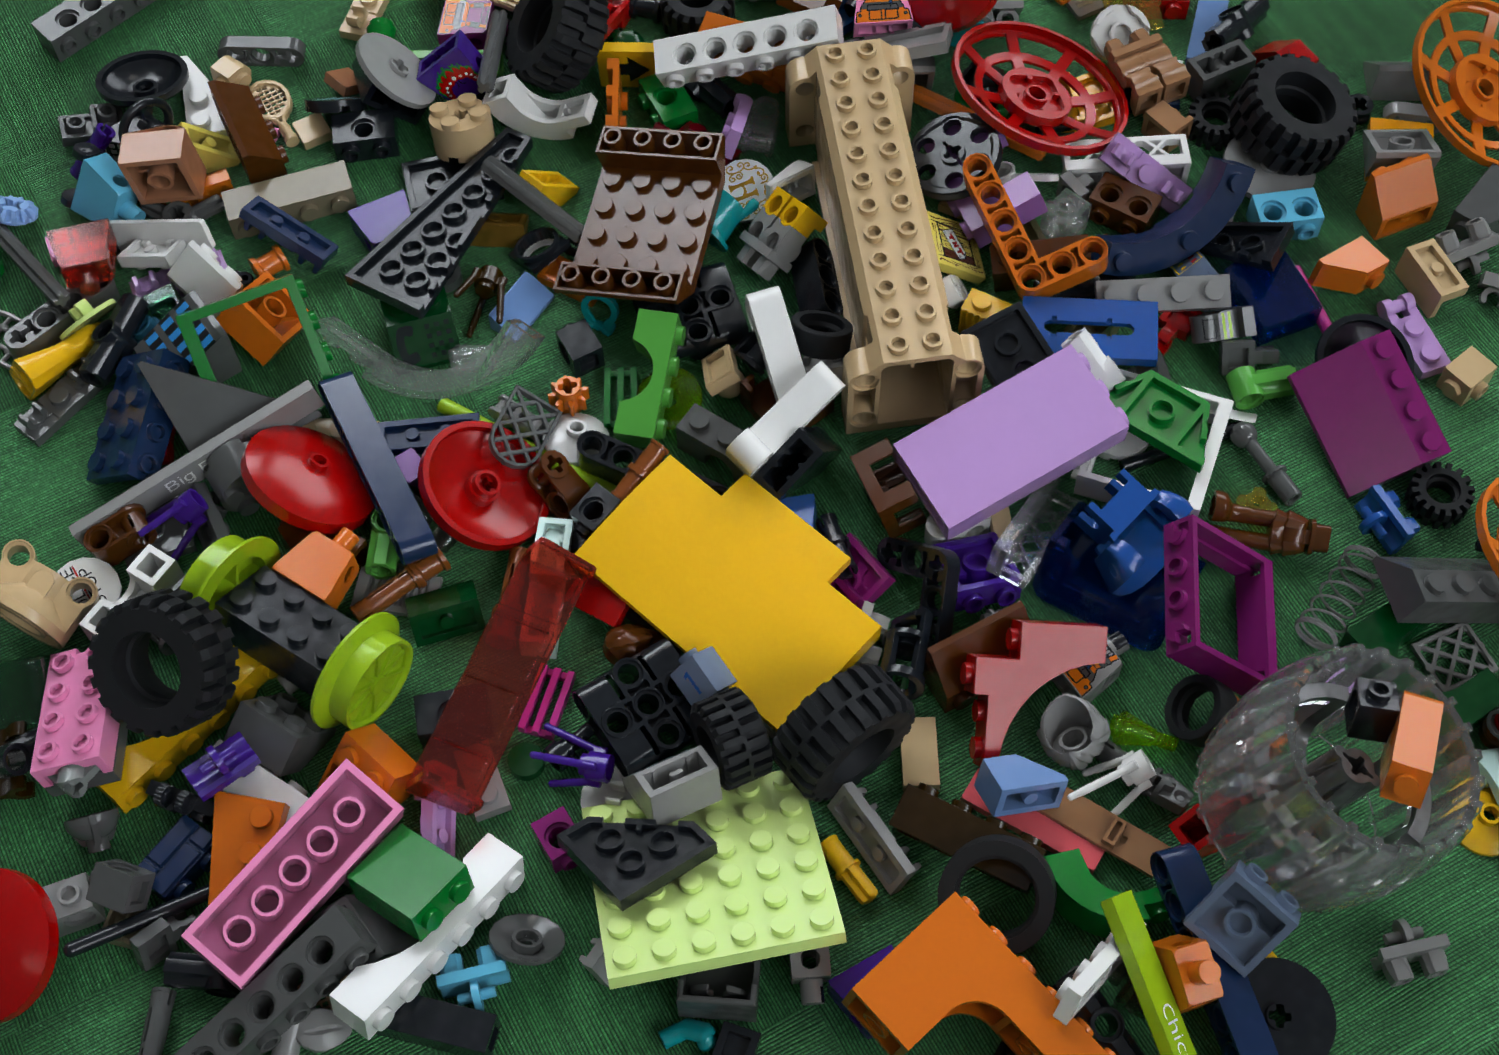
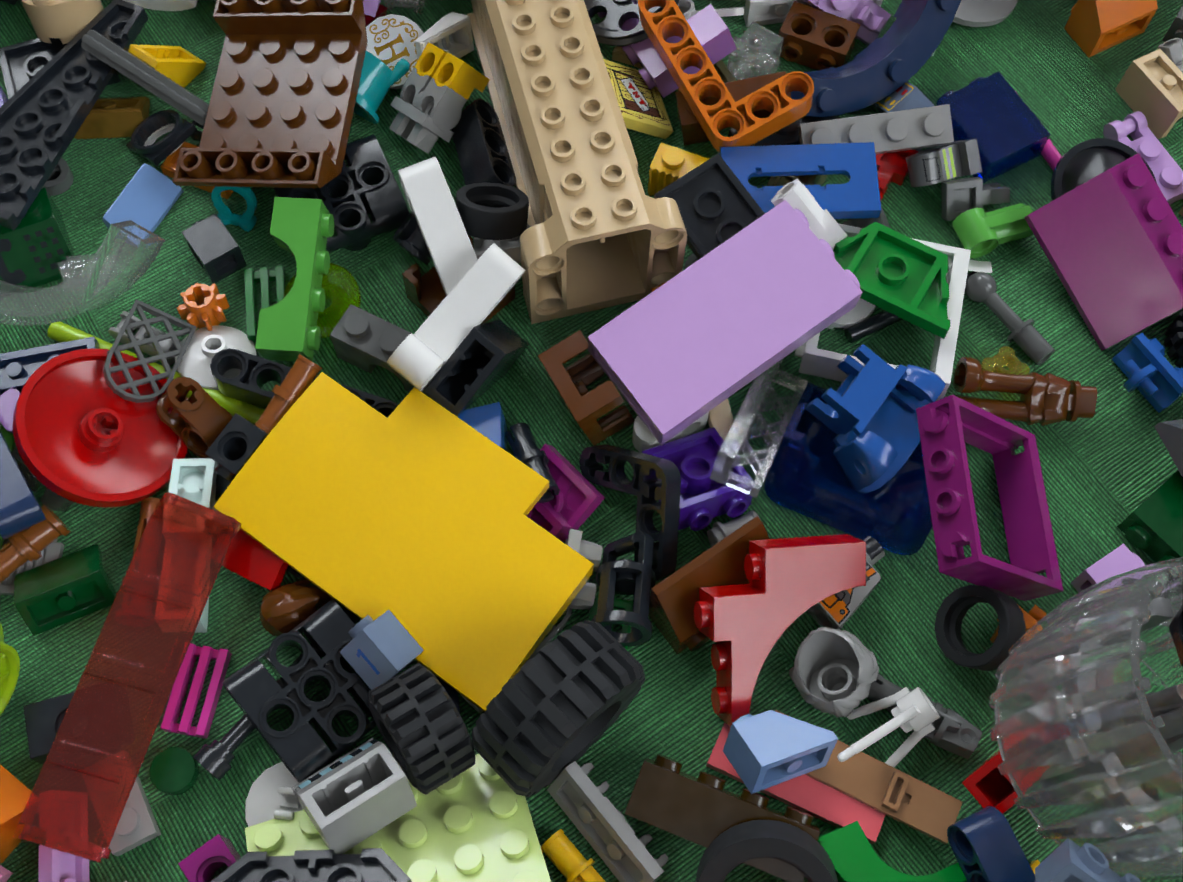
camera: 10 degrees left, 5 degrees up
dark brown plant [453,265,508,338] -> none
dark purple plant [529,723,615,788] -> none
tan tile [701,344,744,399] -> none
tan tile [900,717,940,791] -> none
white beam [943,274,969,309] -> none
light grey tile [1056,170,1095,216] -> none
clear neon green cone [1109,709,1178,752] -> none
black wing [1199,222,1295,272] -> none
medium azure brick [1246,187,1325,240] -> none
light grey piece [1294,545,1379,651] -> none
orange slope [1307,236,1390,295] -> none

